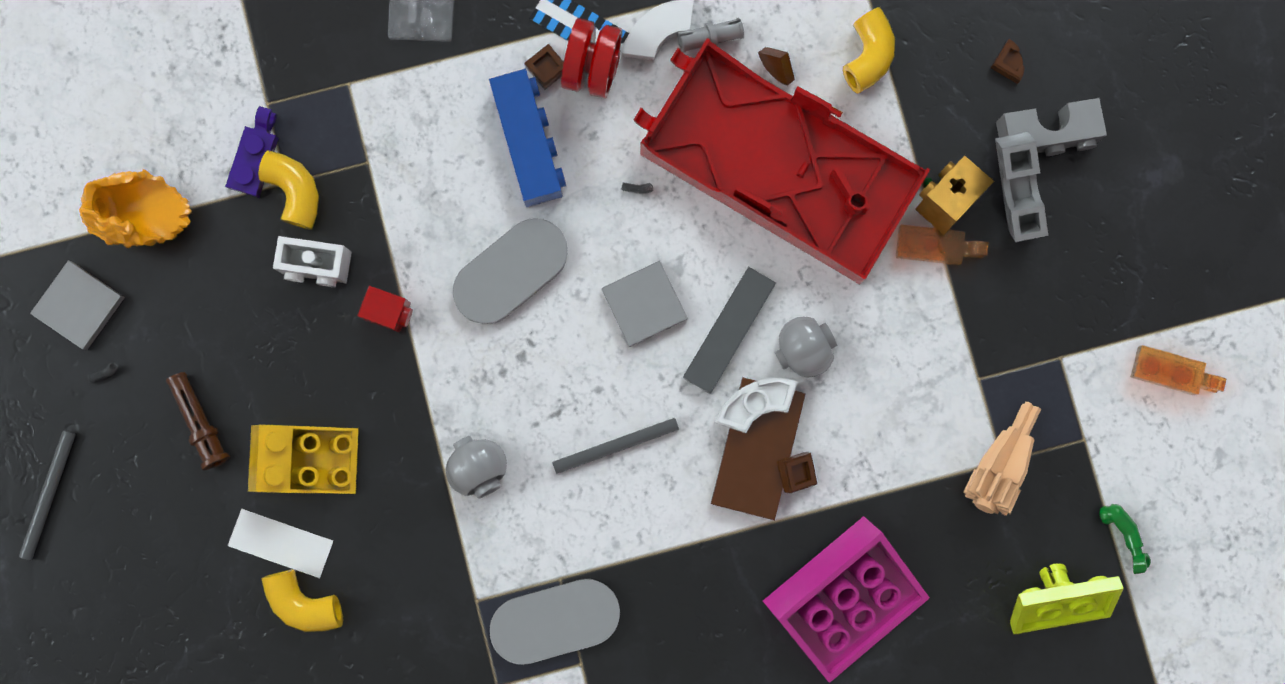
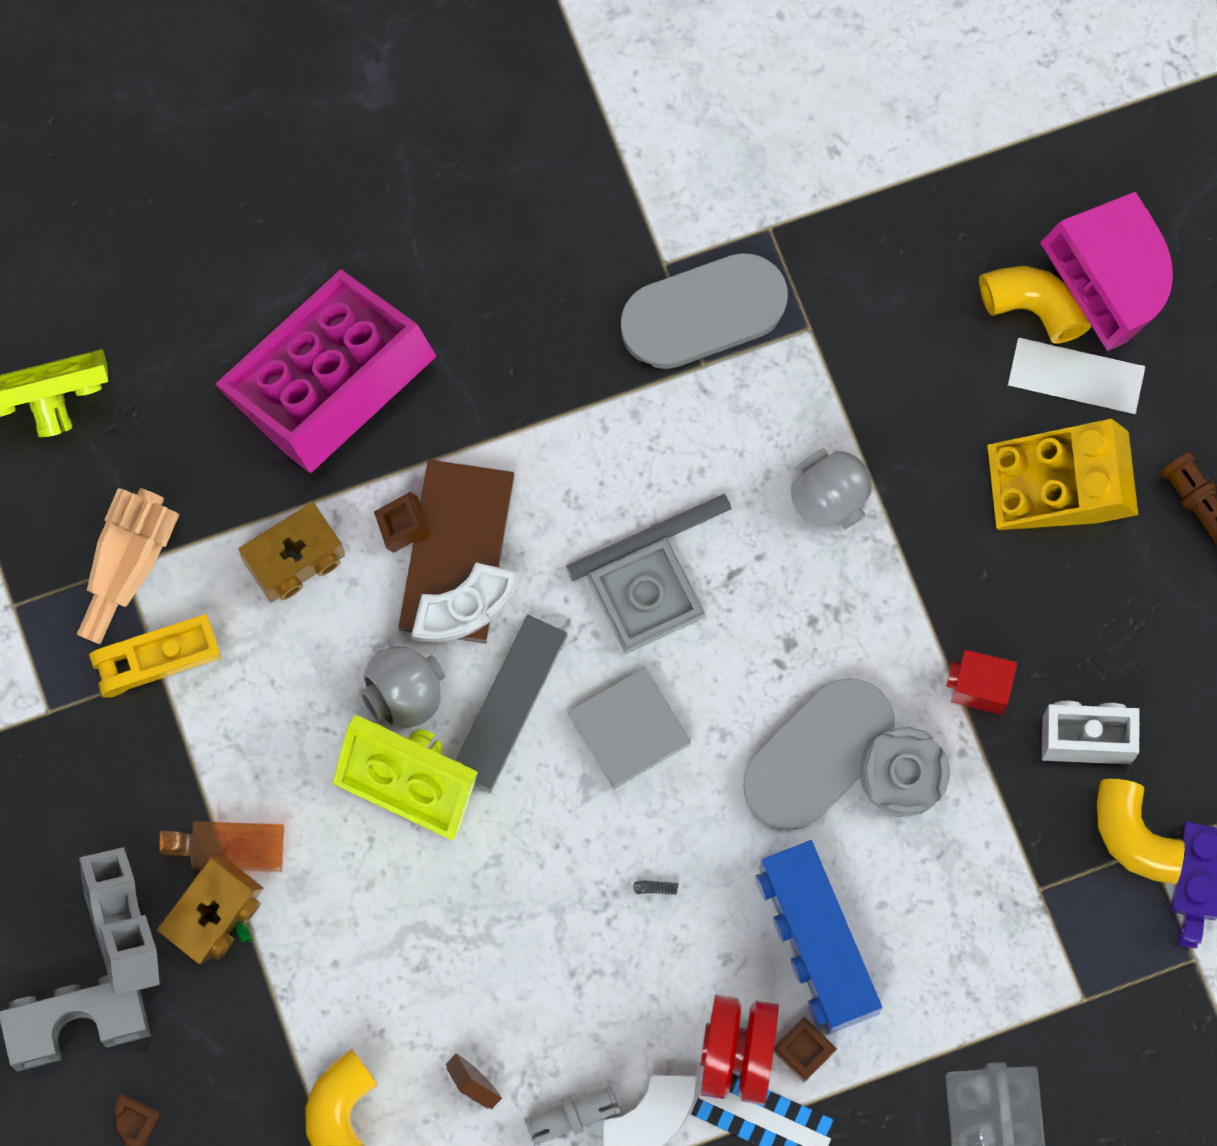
camera: 175 degrees right, 10 degrees down
red piece [633,38,930,285] -> none
none -> yellow plate [89,613,222,698]
none -> pearl gold brick [238,502,345,603]
none -> neon yellow plate [332,714,478,841]
none -> light grey tile [587,537,705,655]
none -> light grey tile [860,727,950,817]
none -> dark pink brick [1040,192,1173,351]

